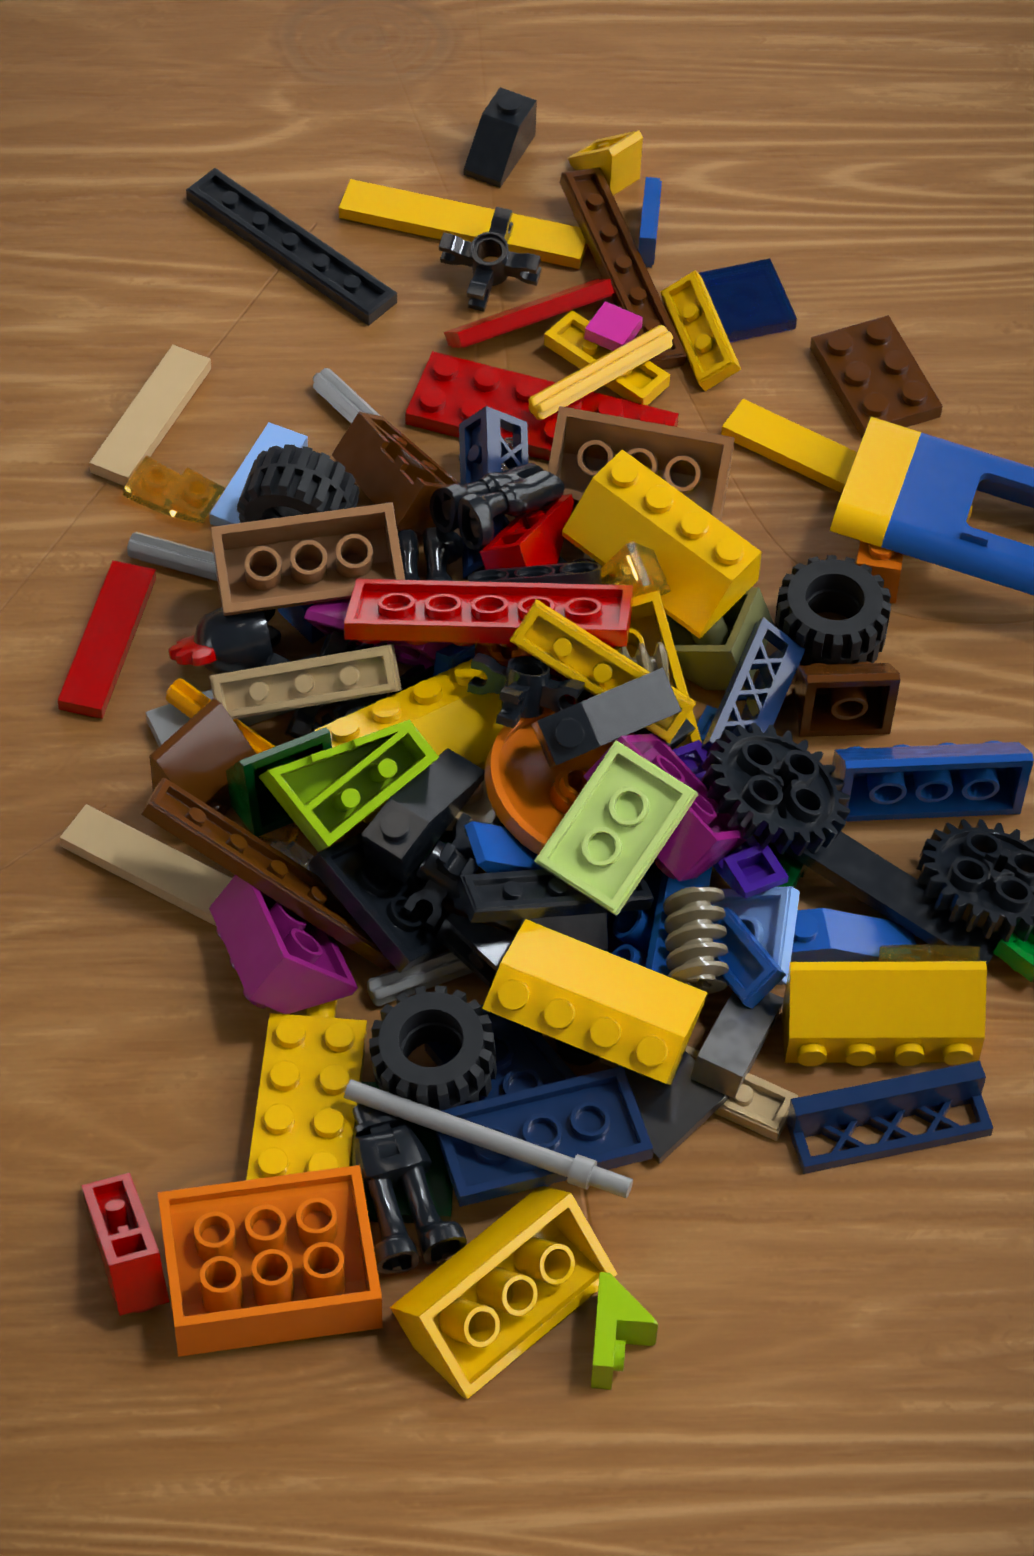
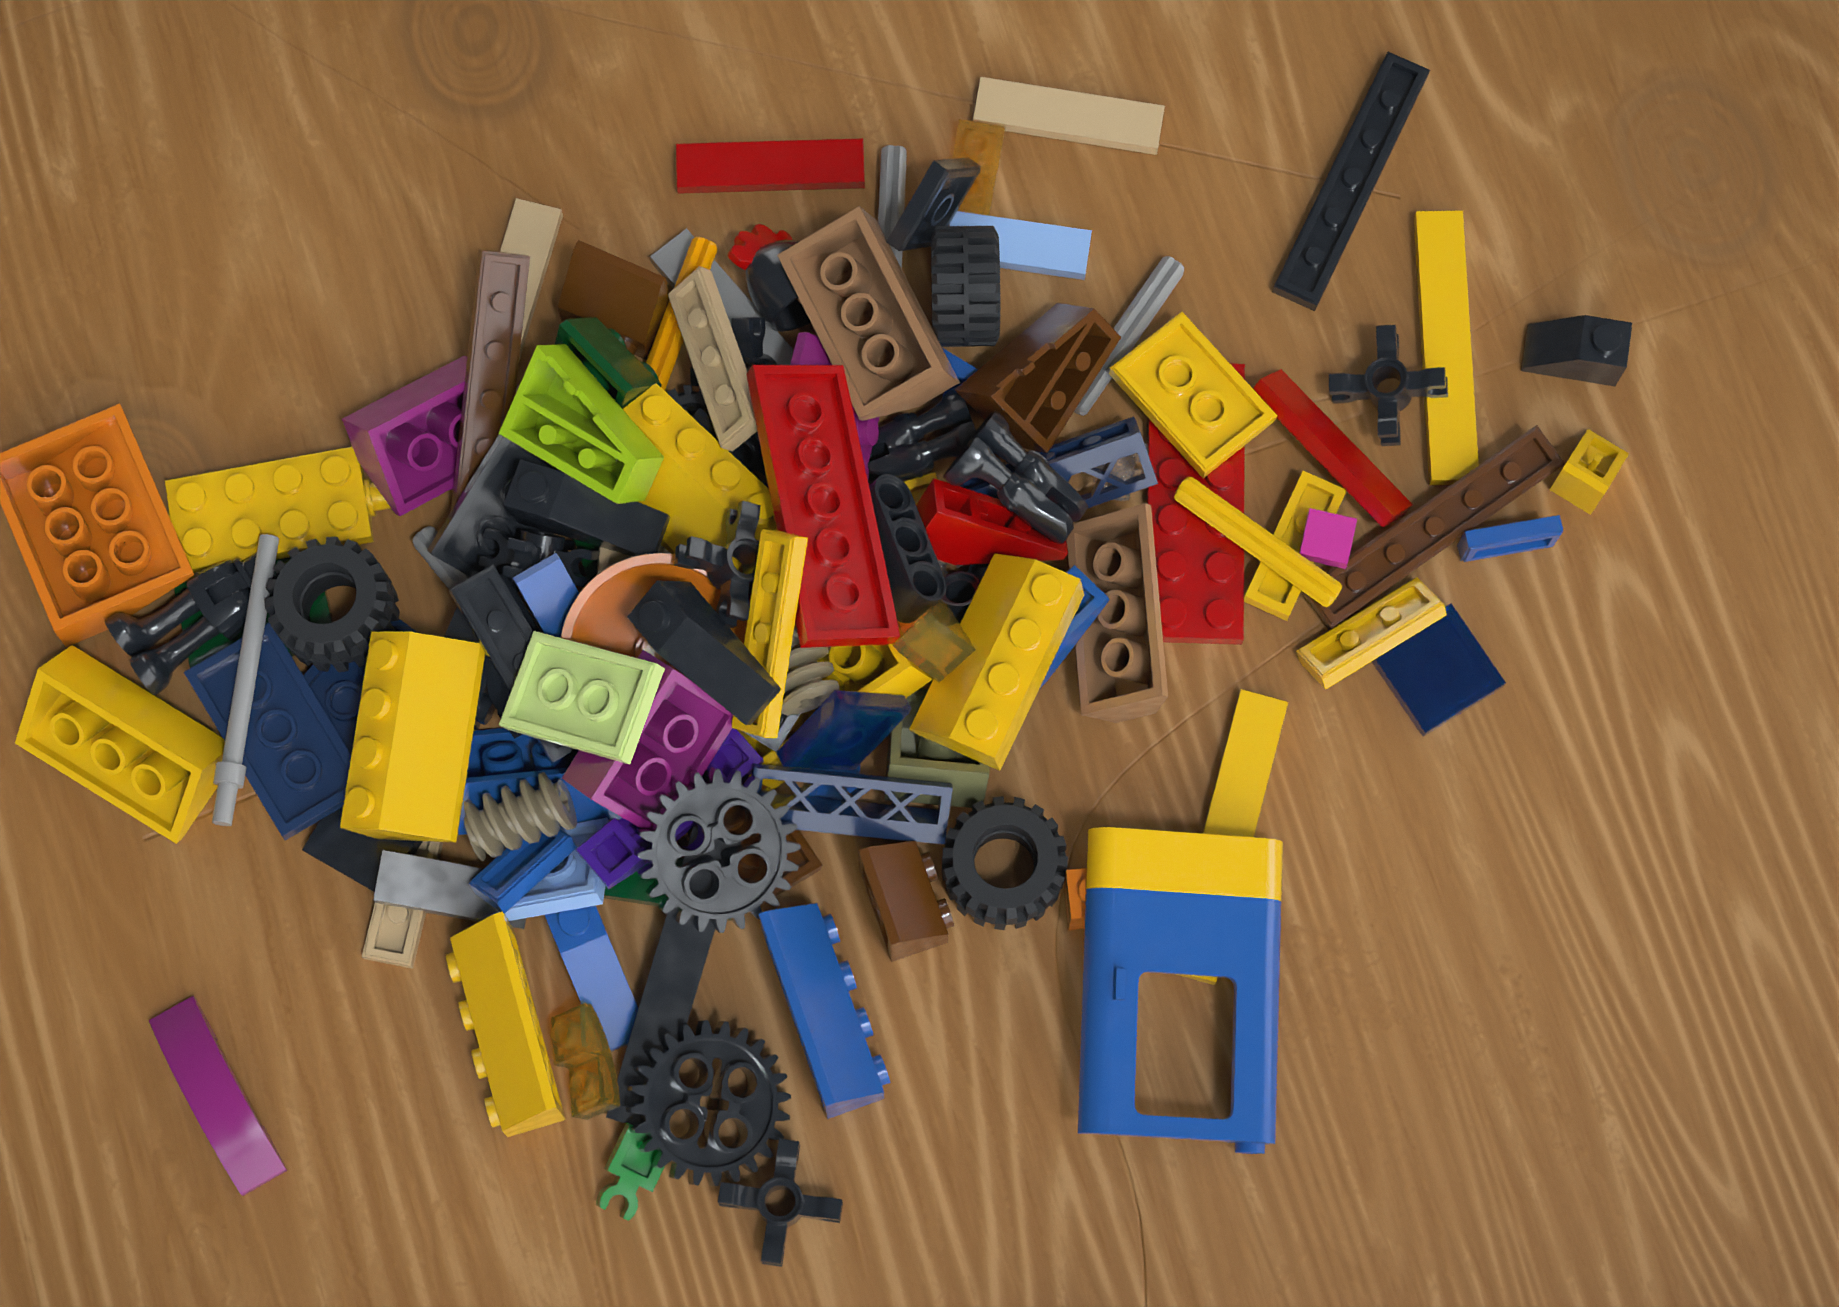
camera: 75 degrees right, 20 degrees up
red slope [81,1173,169,1316] -> none
lime slope [591,1272,658,1390] -> none
dark blue fence [786,1061,994,1174] -> none
reddish brown plate [810,315,943,439] -> none
none -> magenta slope [149,996,288,1196]
none -> clear blue tile [776,690,911,771]
none -> black tile [886,157,981,251]
none -> yellow tile [1109,312,1277,478]

